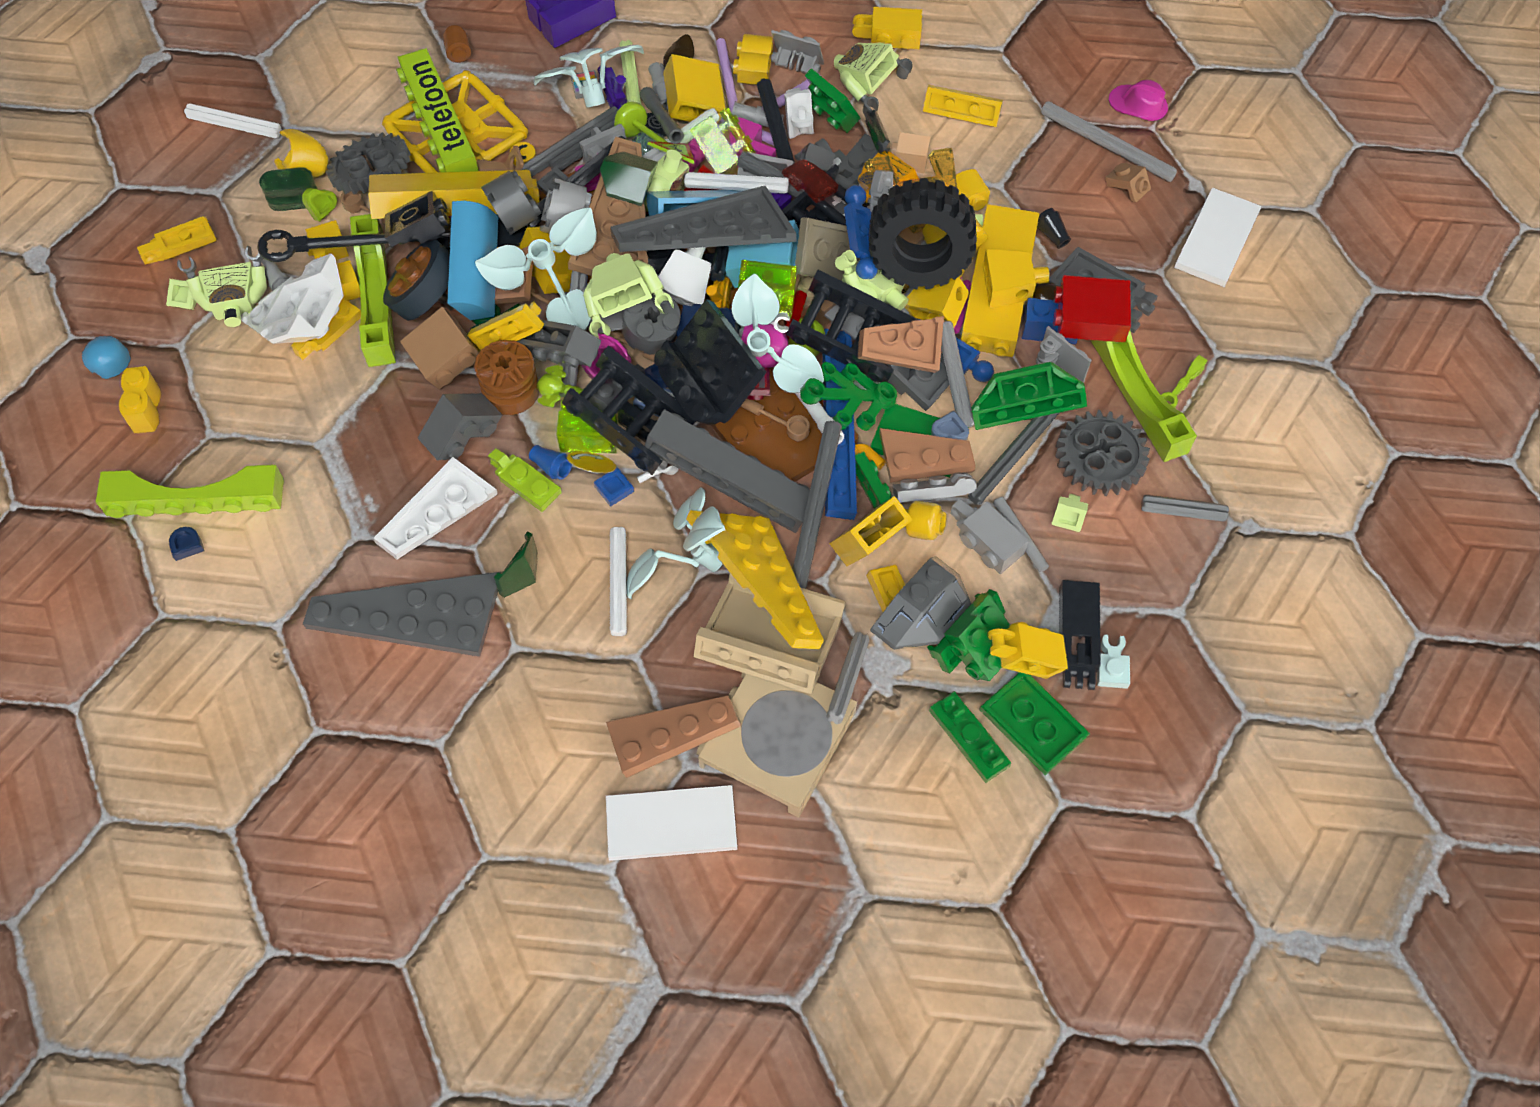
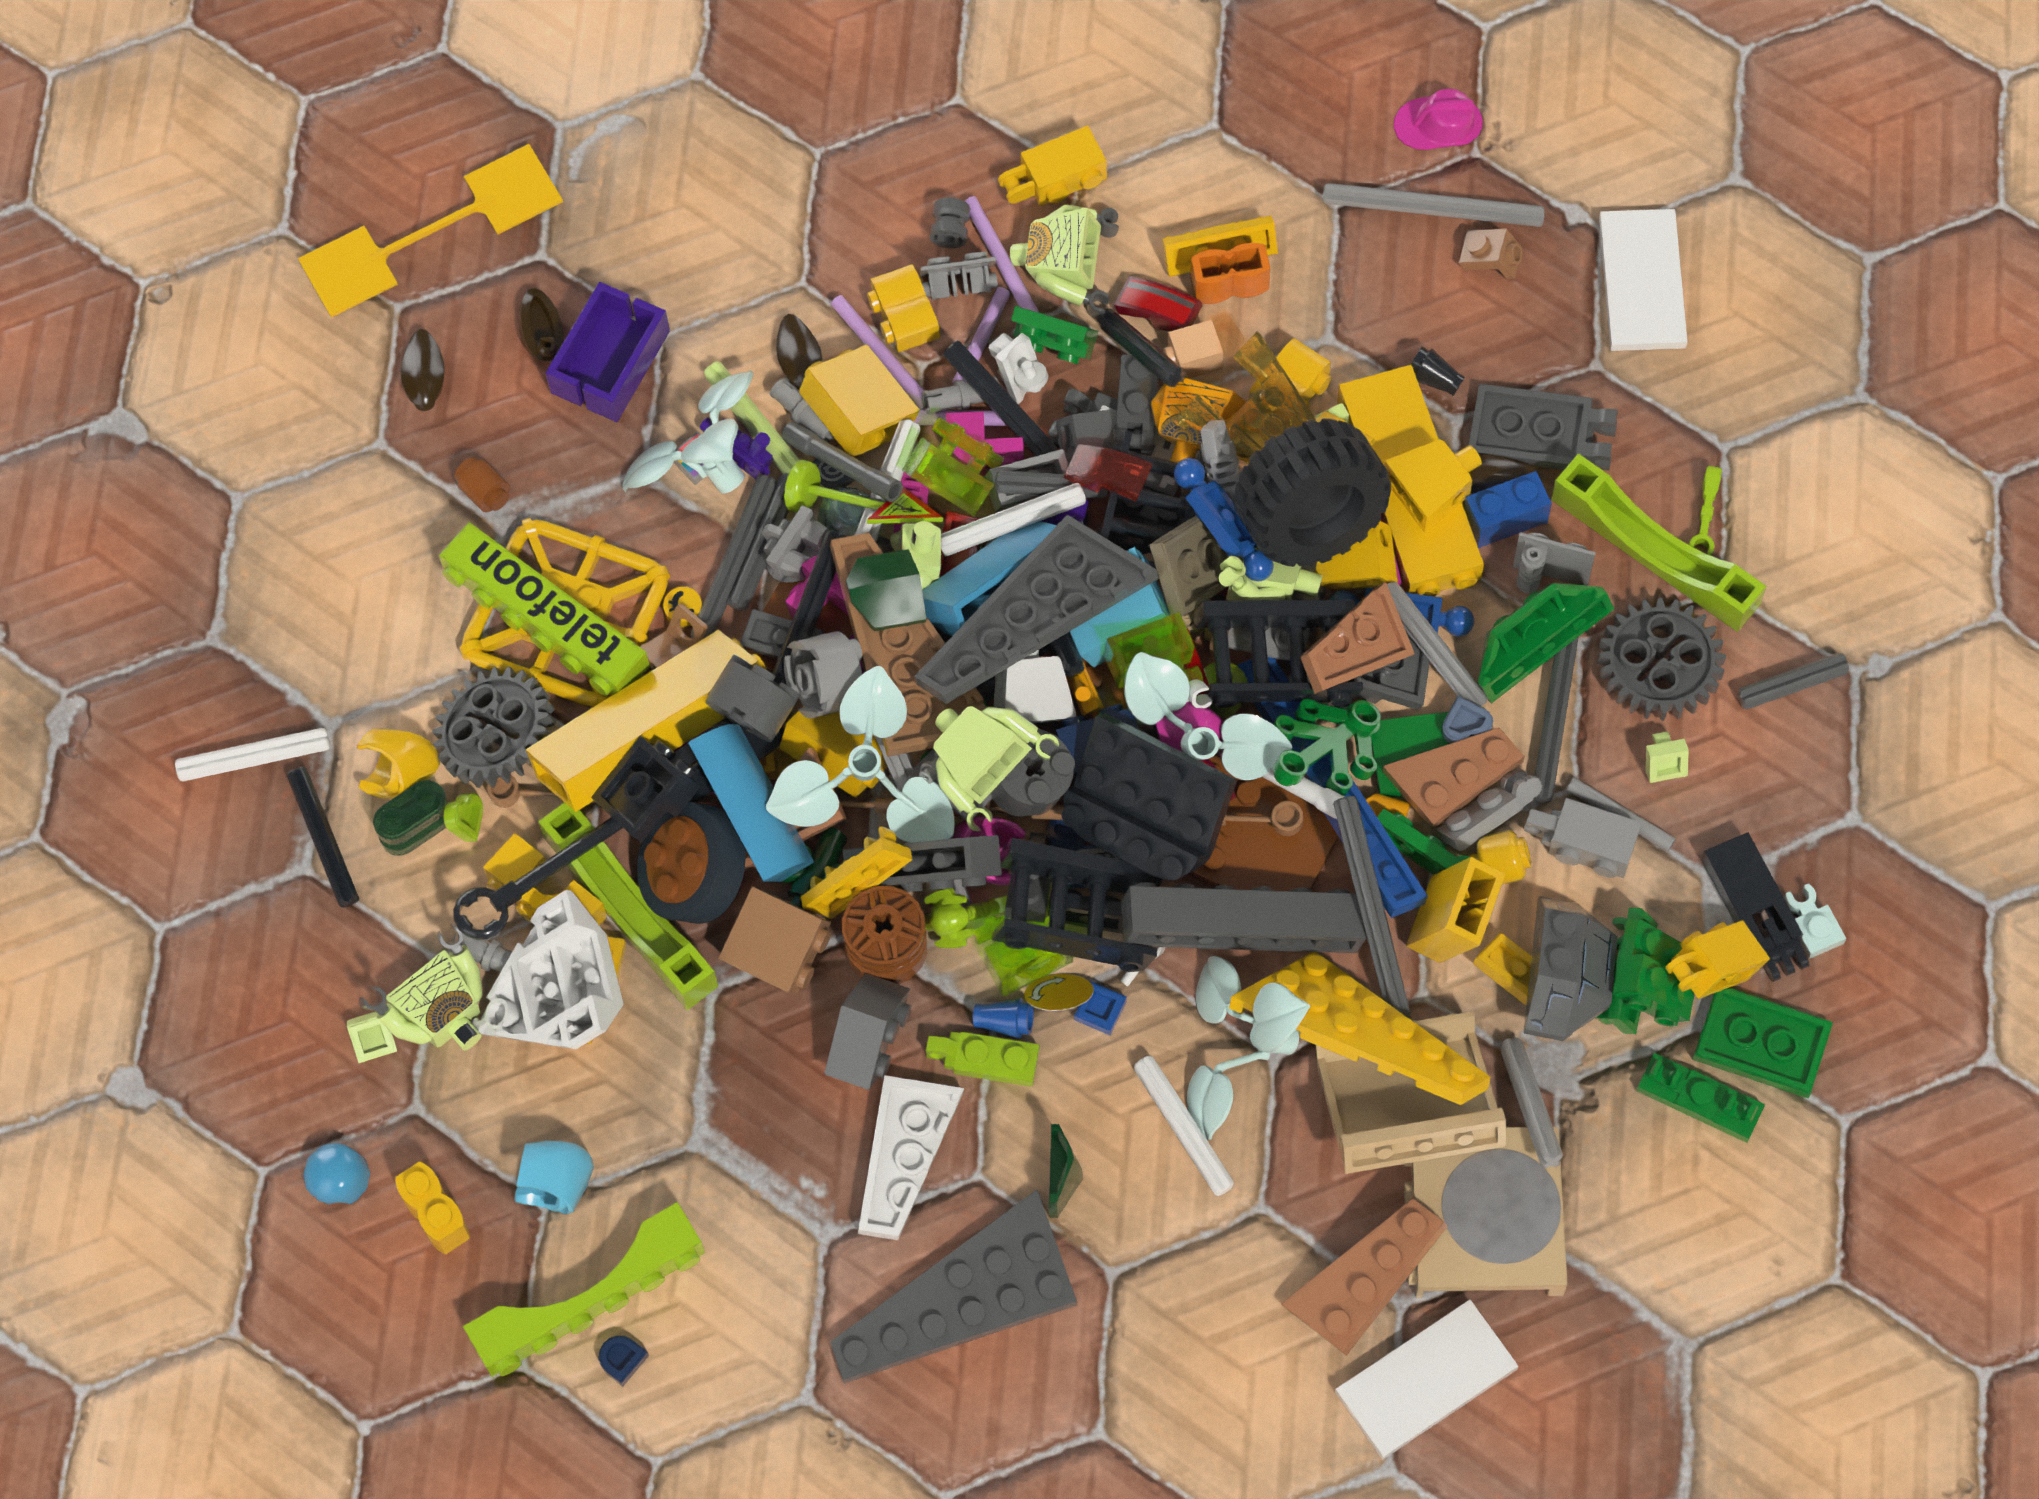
camera: 25 degrees left, 5 degrees up
yellow hinge [137,216,217,265] -> none
red brick [1053,275,1131,343] -> none
none -> black axle [287,767,359,908]
none -> medium azure piece [515,1141,594,1214]
none -> dark grey wheel [929,198,971,248]
none -> lavender bar [965,196,1040,313]
none -> slope [1114,276,1203,332]
none -> orange brick [1190,243,1270,304]

